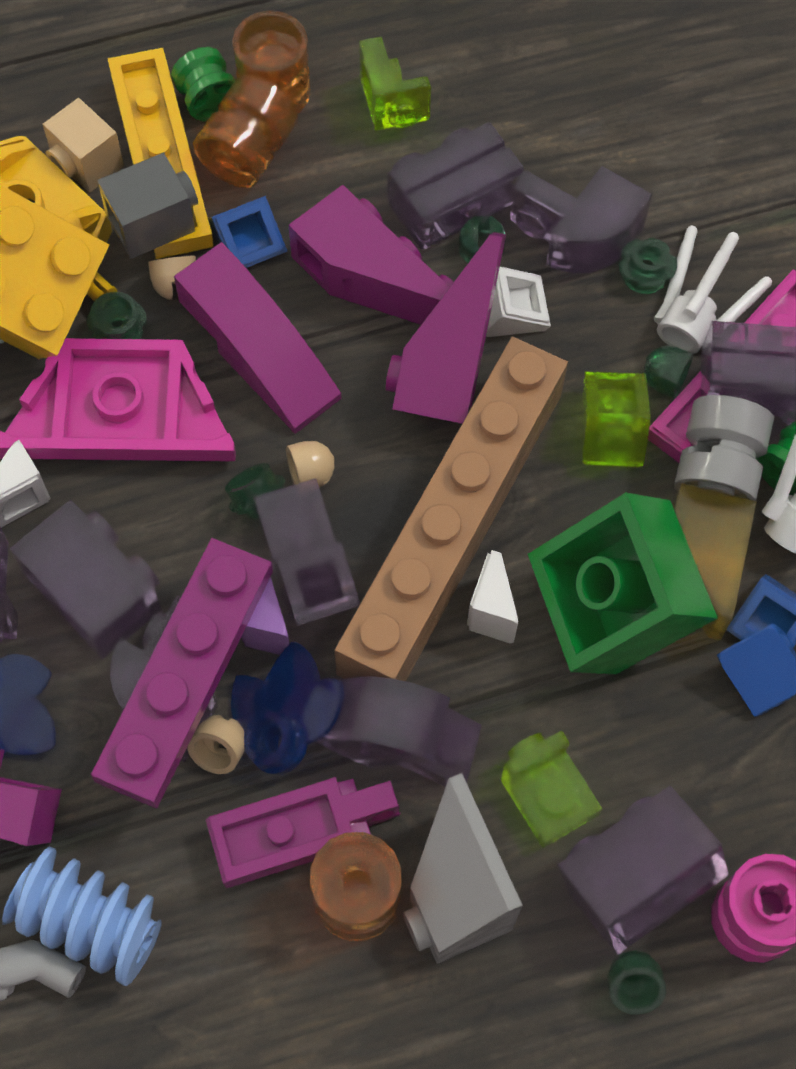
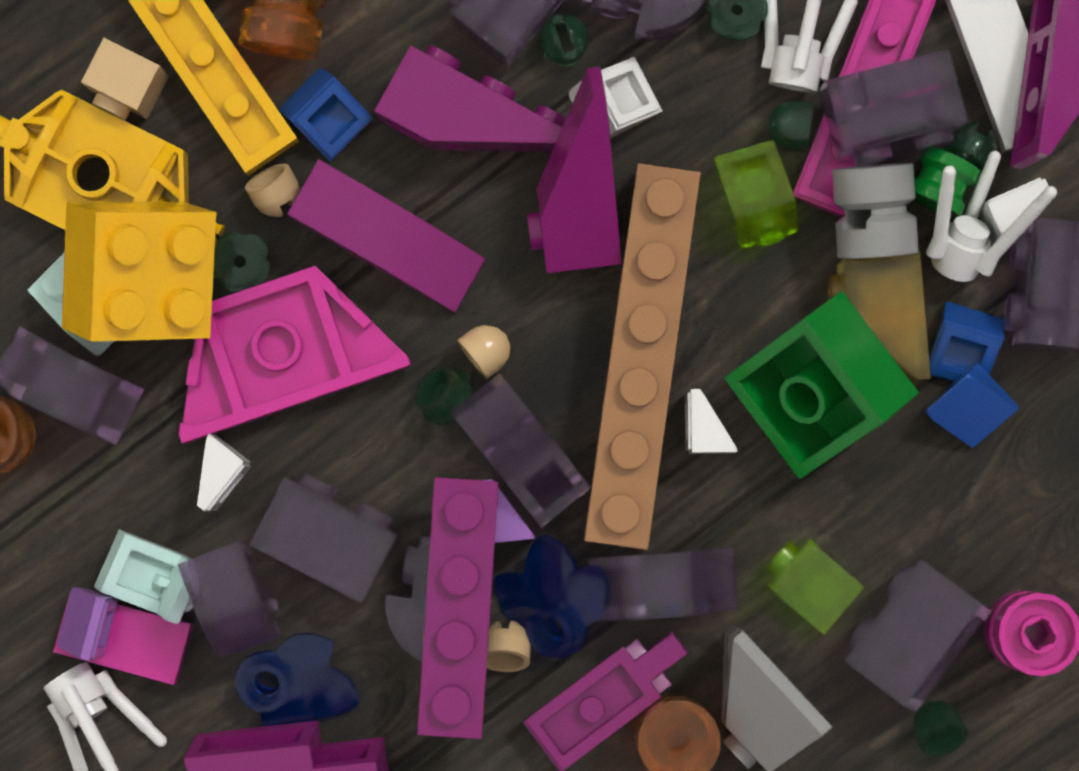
camera: 15 degrees left, 20 degrees up
dark grey brick [97,152,198,259] -> none

